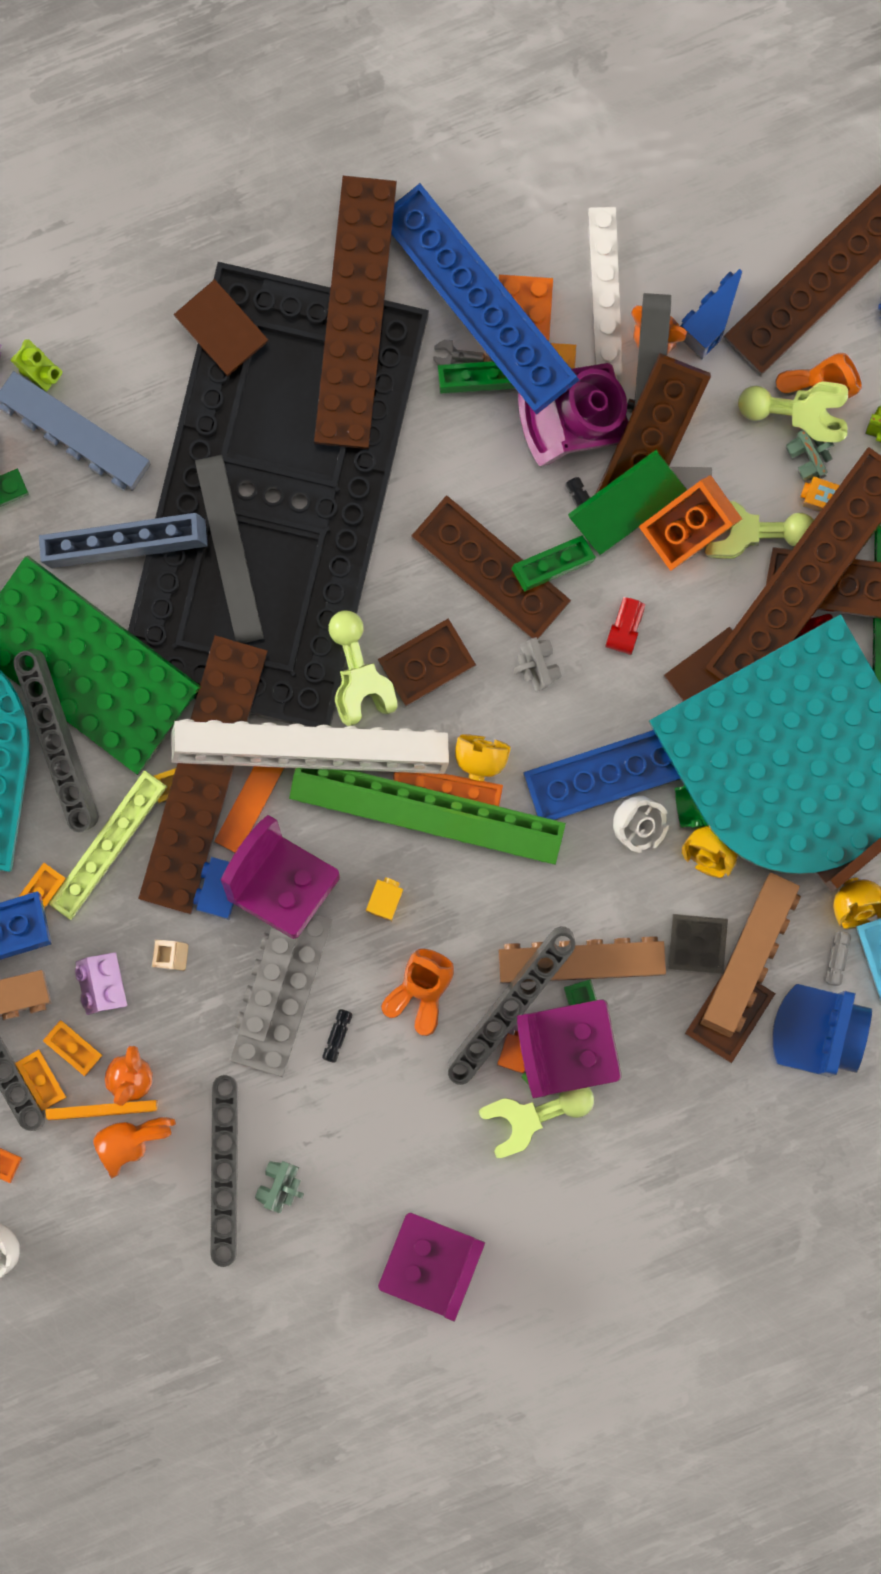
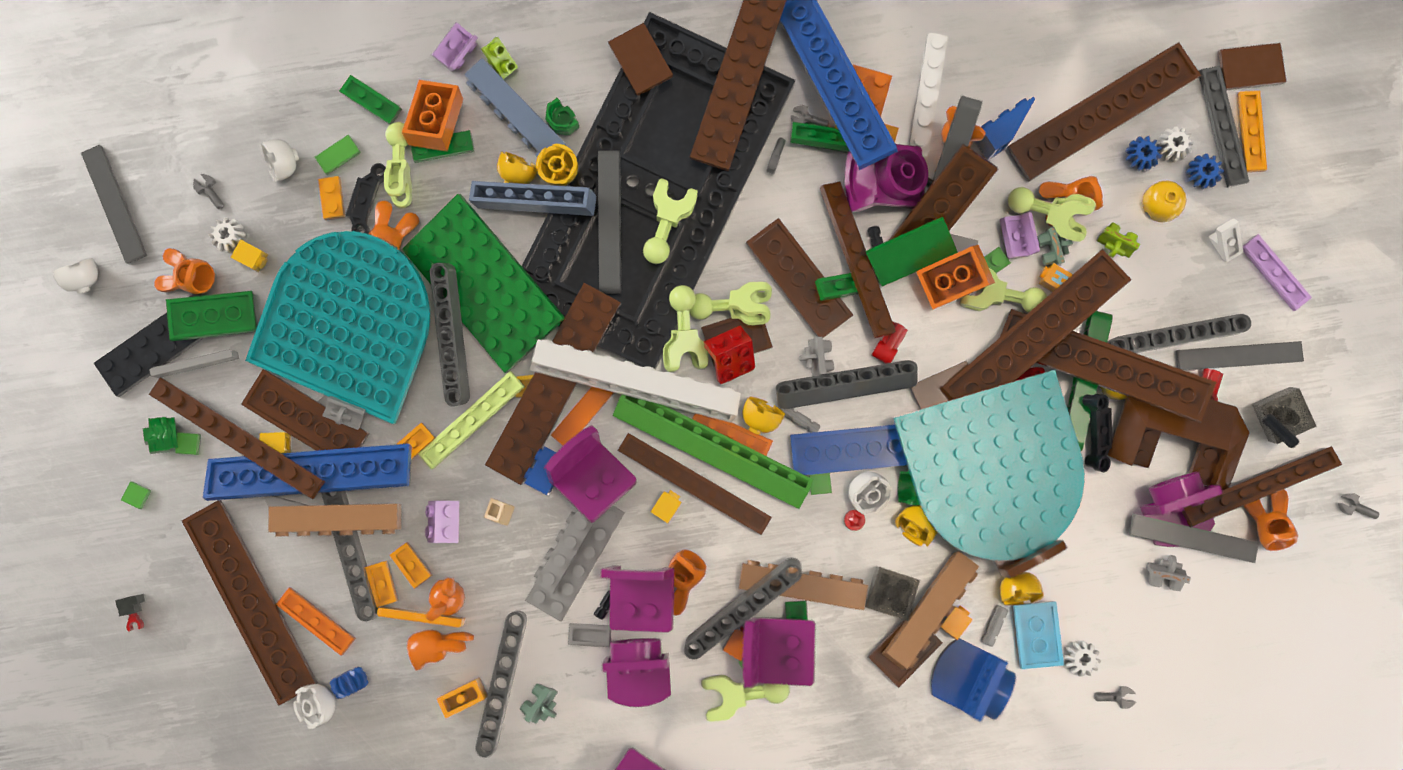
camera: 15 degrees right, 0 degrees up
none -> blue gear [330,667,369,699]
none -> light orange brick [437,677,488,718]
none -> yellow cylinder [497,151,538,184]
none -> yellow cylinder [536,144,578,186]
none -> green hair [545,97,580,136]
none -> light grey tile [568,623,611,647]
none -> magenta piece [601,565,674,633]
none -> magenta piece [602,638,671,707]
none -> reddish brown plate [617,433,772,535]
none -> yellowish green piece [643,178,698,264]
none -> yellowish green piece [689,282,772,325]
none -> red bracket [704,326,755,384]
none -> flat silver bar [766,138,786,174]
none -> dark grey beam [776,360,918,409]
none -> light grey axle [783,408,820,433]
none -> bright green tile [809,473,832,495]
none -> reddish brown plate [820,181,896,338]
none -> tile [844,510,865,531]
none -> light orange brick [940,605,973,640]
none -> bright green plate [984,247,1011,273]
none -> lavender bracket [999,212,1040,259]

